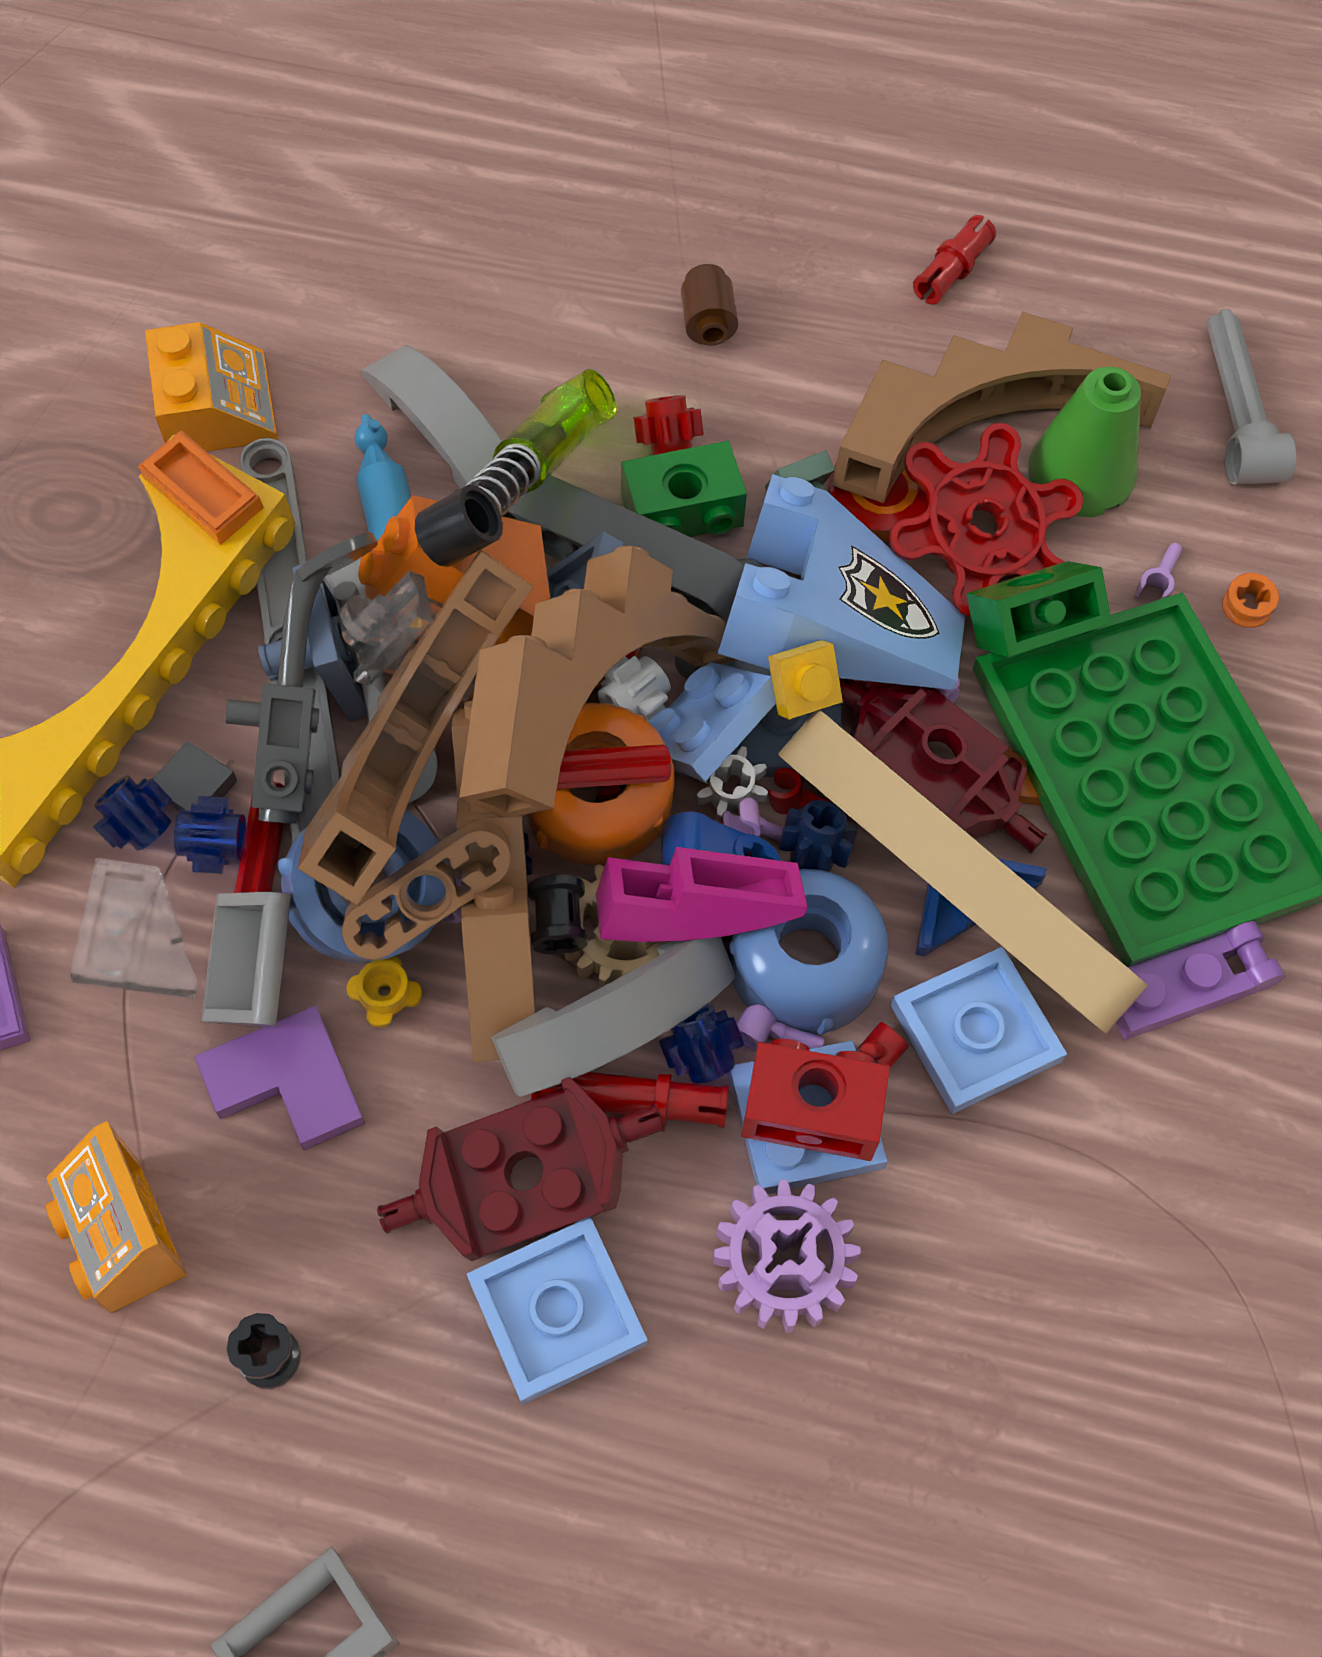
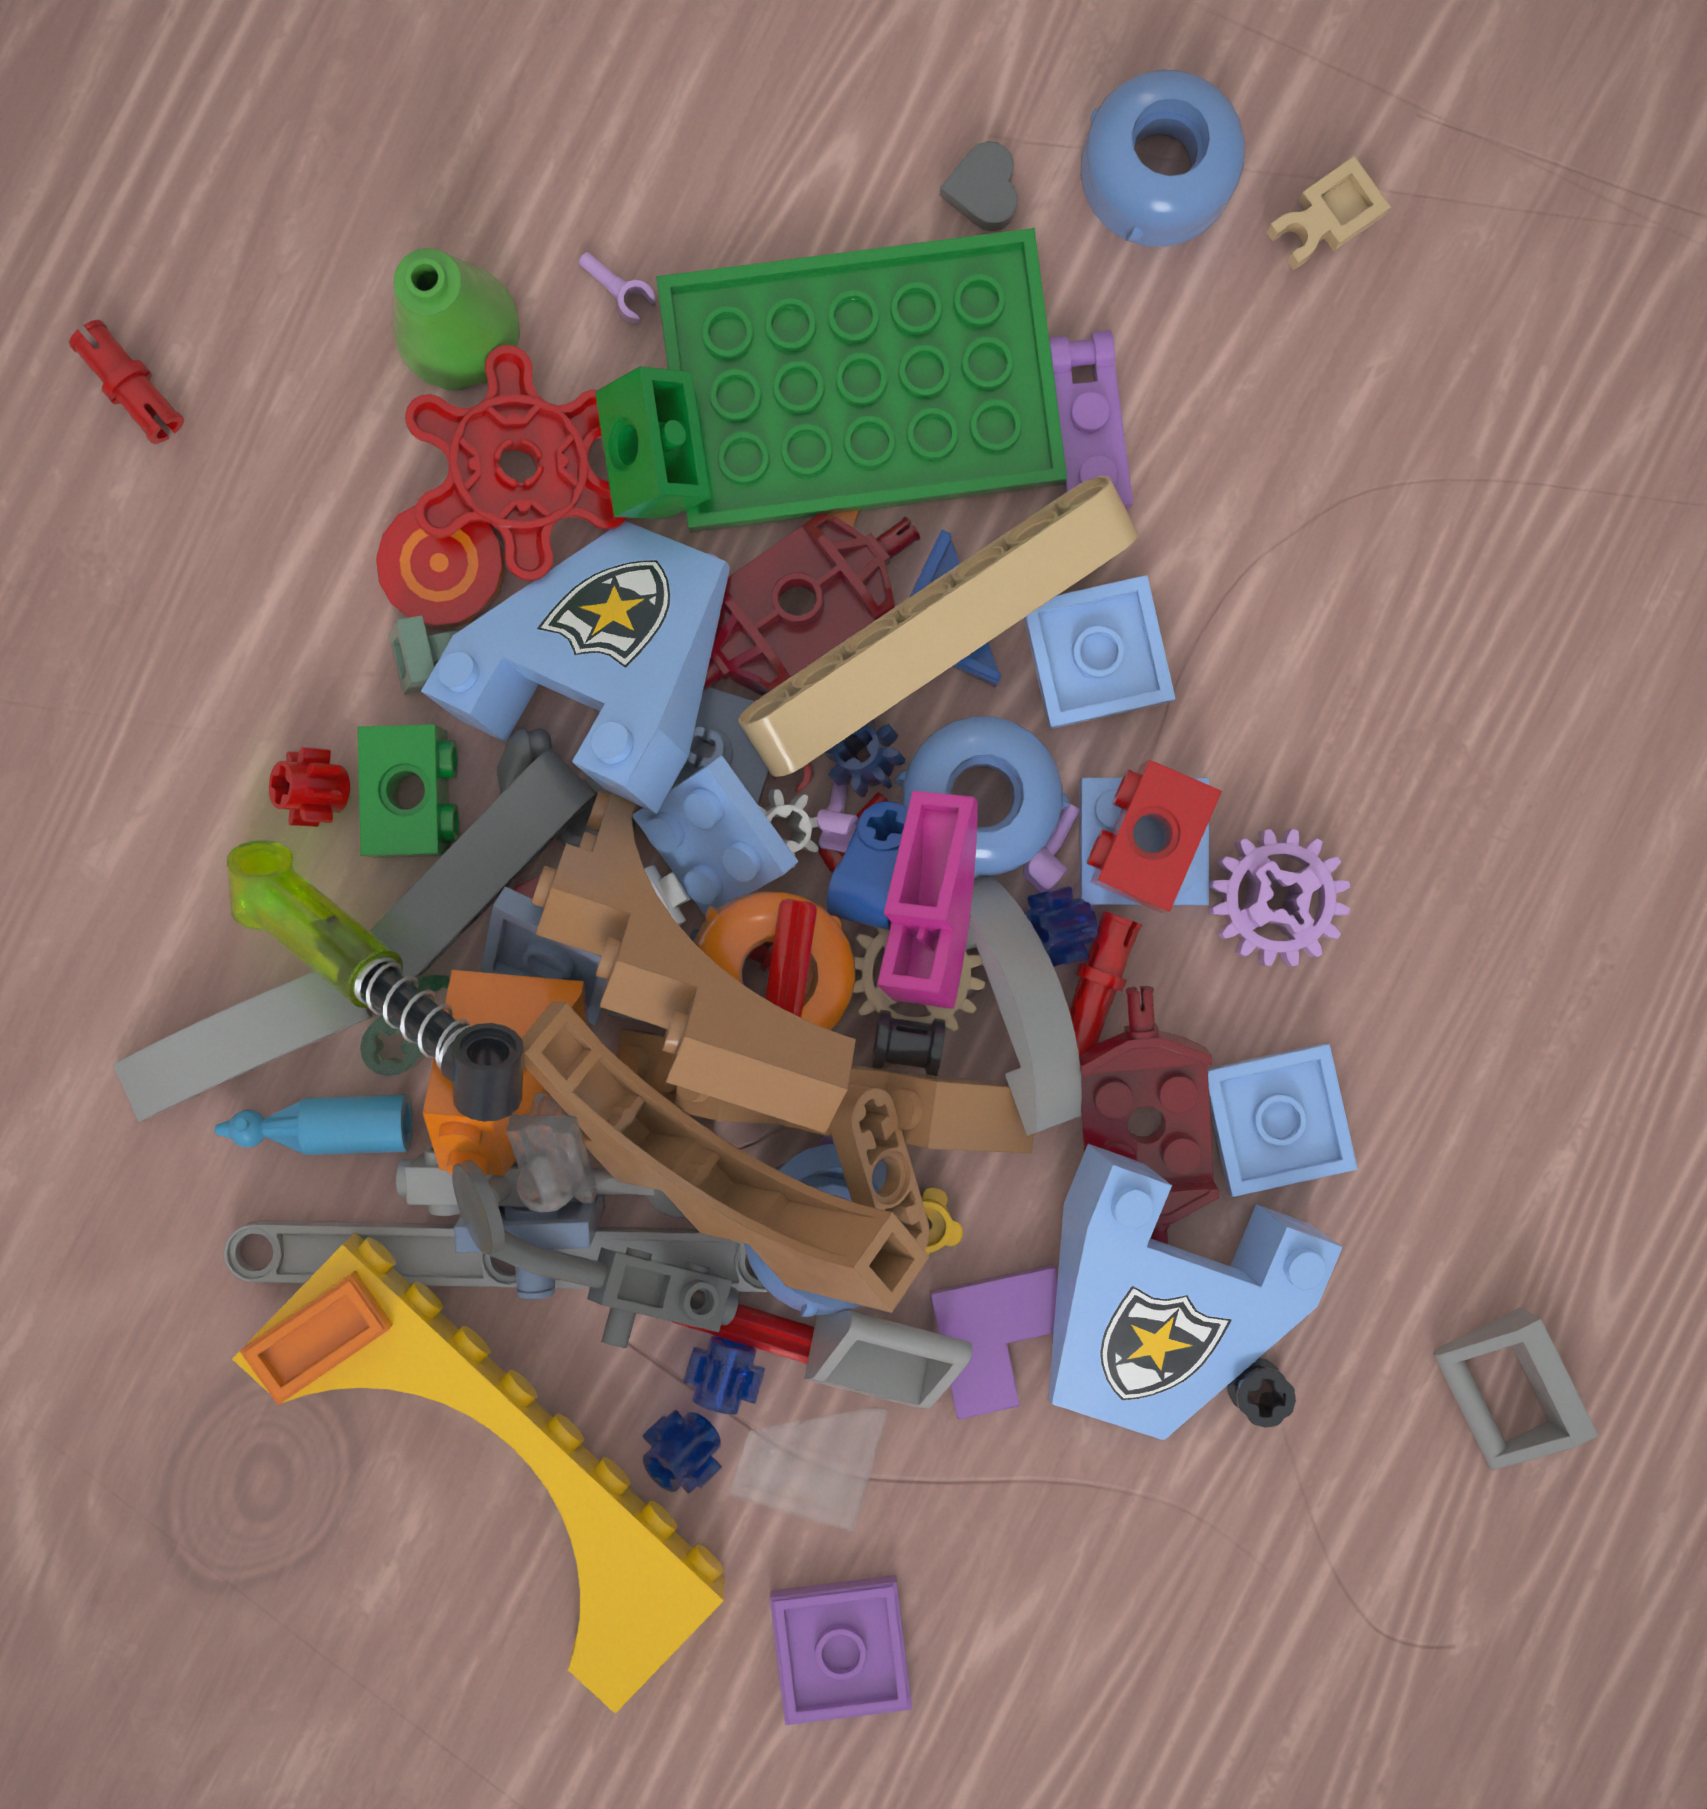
camera: 75 degrees left, 25 degrees up
light orange slope [45,1121,187,1313] -> none
light orange slope [145,322,278,452] -> none
dark grey tile [148,741,237,824] -> none
reddish brown brick [681,264,738,346] -> none
yellow plate [768,640,843,719] -> none
medium nougat arch [832,311,1172,503] -> none
red hand [858,1022,909,1068] -> none
light grey axle [1207,309,1296,485] -> none
orange bush [1222,573,1279,628] -> none
none -> light blue wedge [1048,1144,1343,1440]

